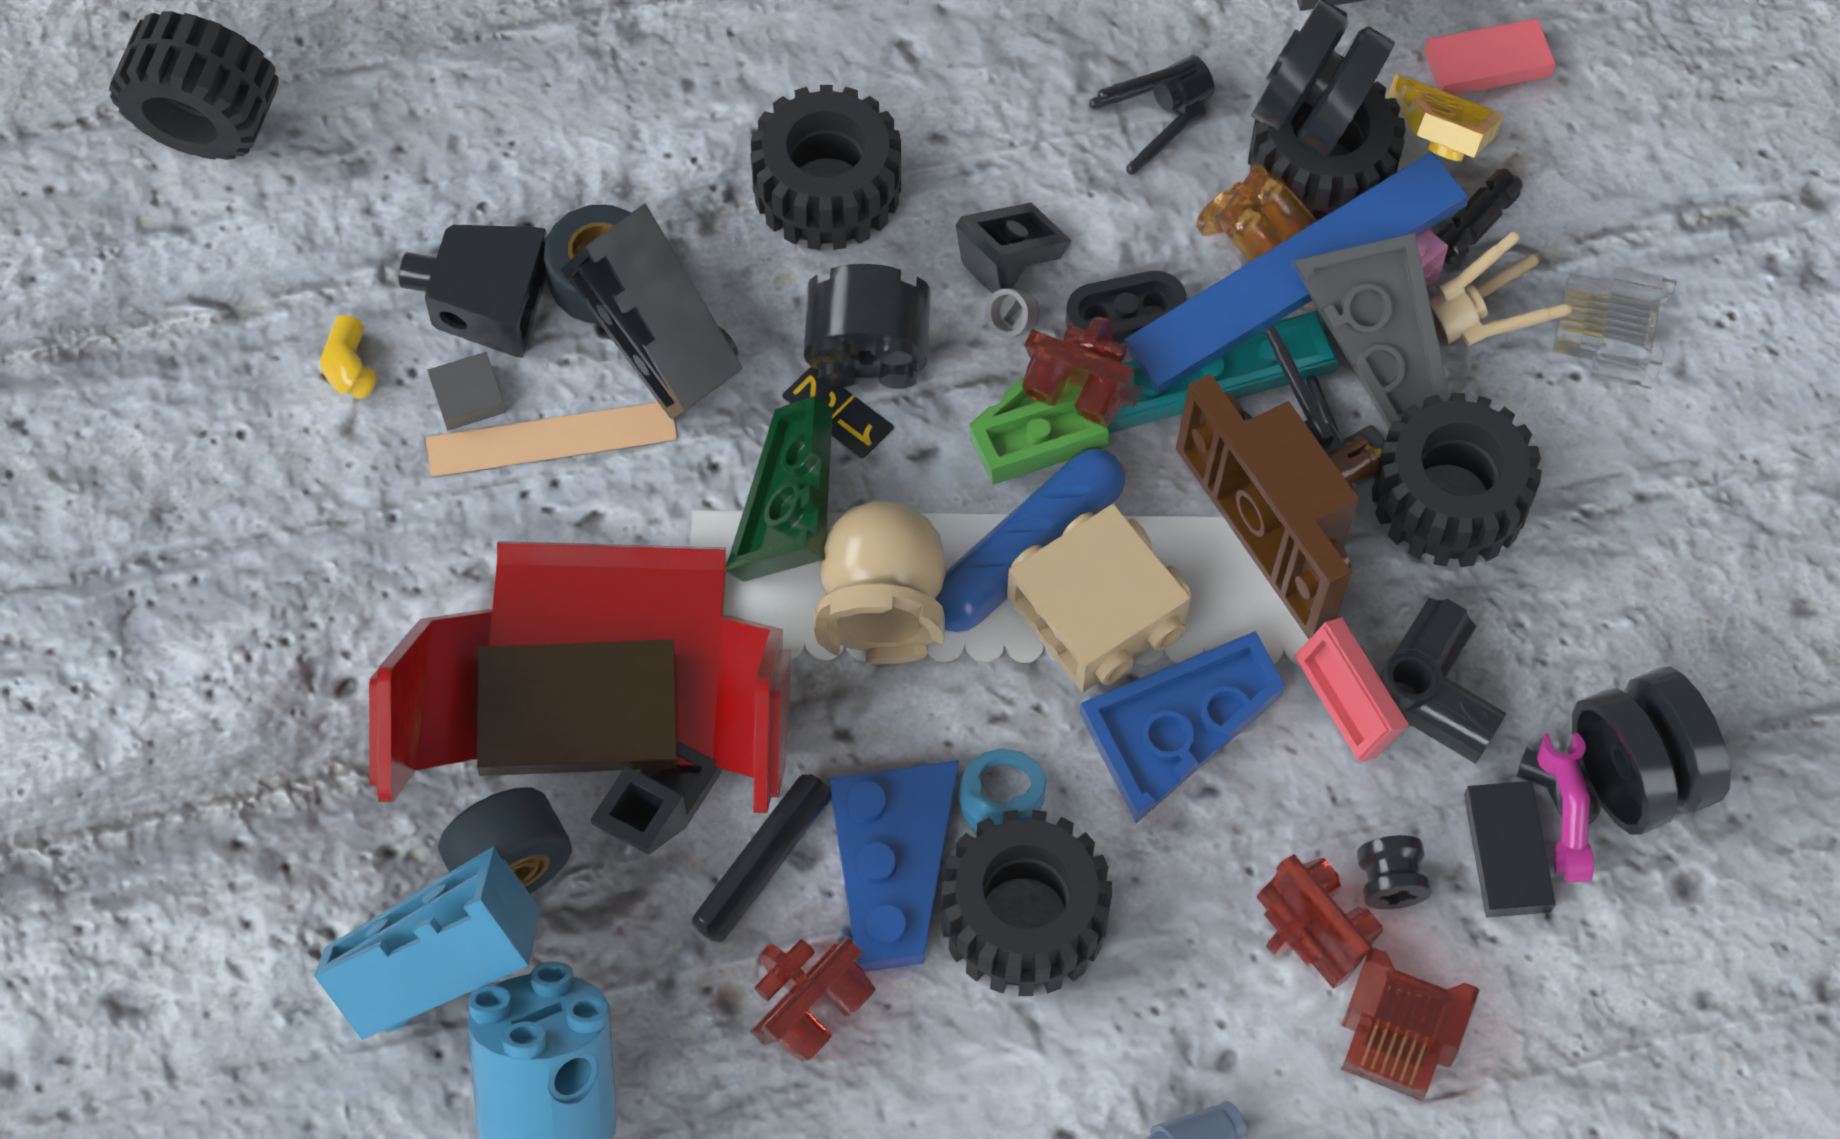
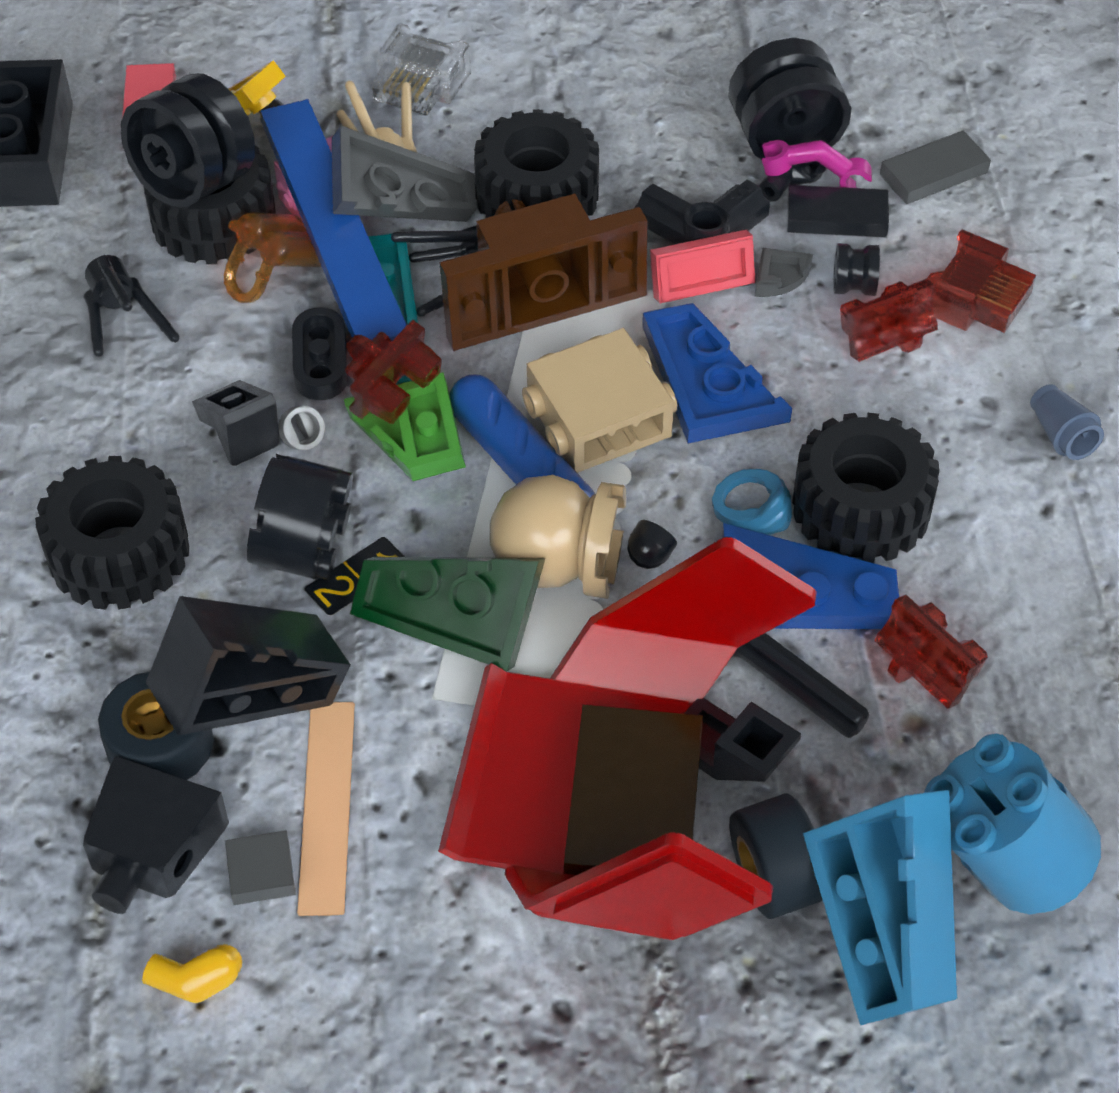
camera: 80 degrees left, 10 degrees down
none -> black hinge [627,520,677,569]
none -> dark grey tile [755,248,813,297]
none -> dark grey tile [880,130,991,205]

